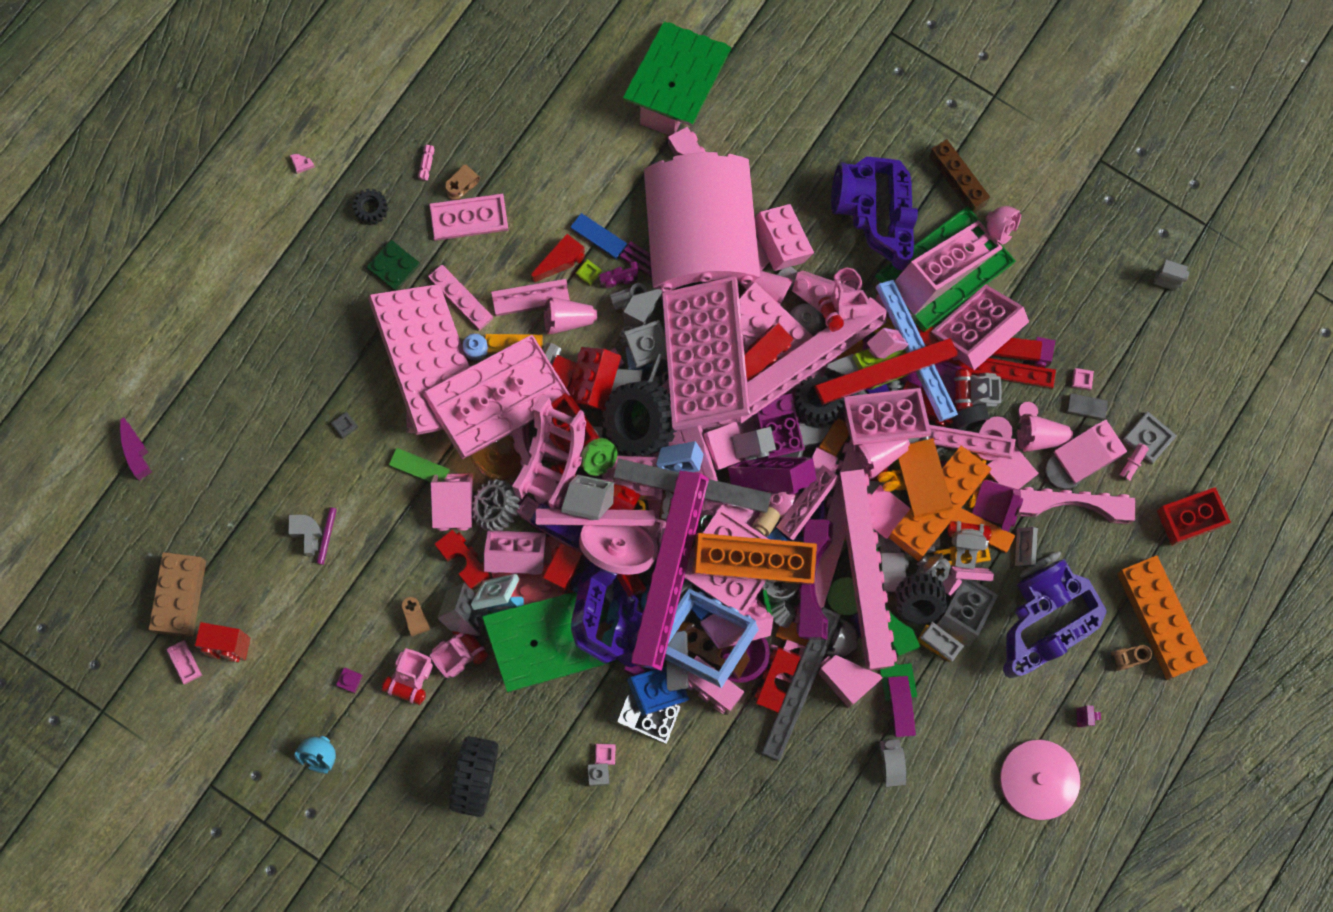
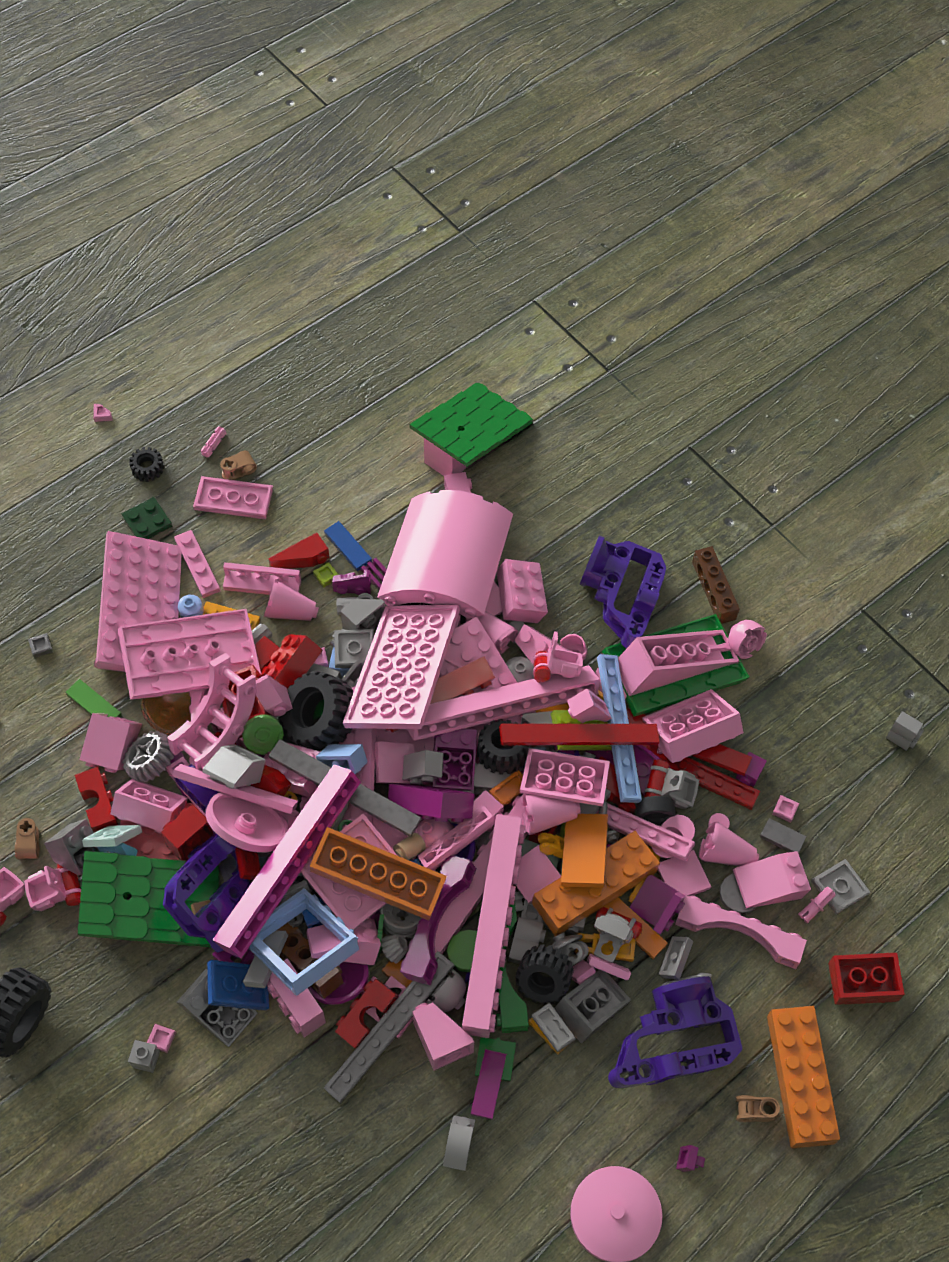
camera: 20 degrees right, 15 degrees down
none -> bright pink slope [256,675,293,717]

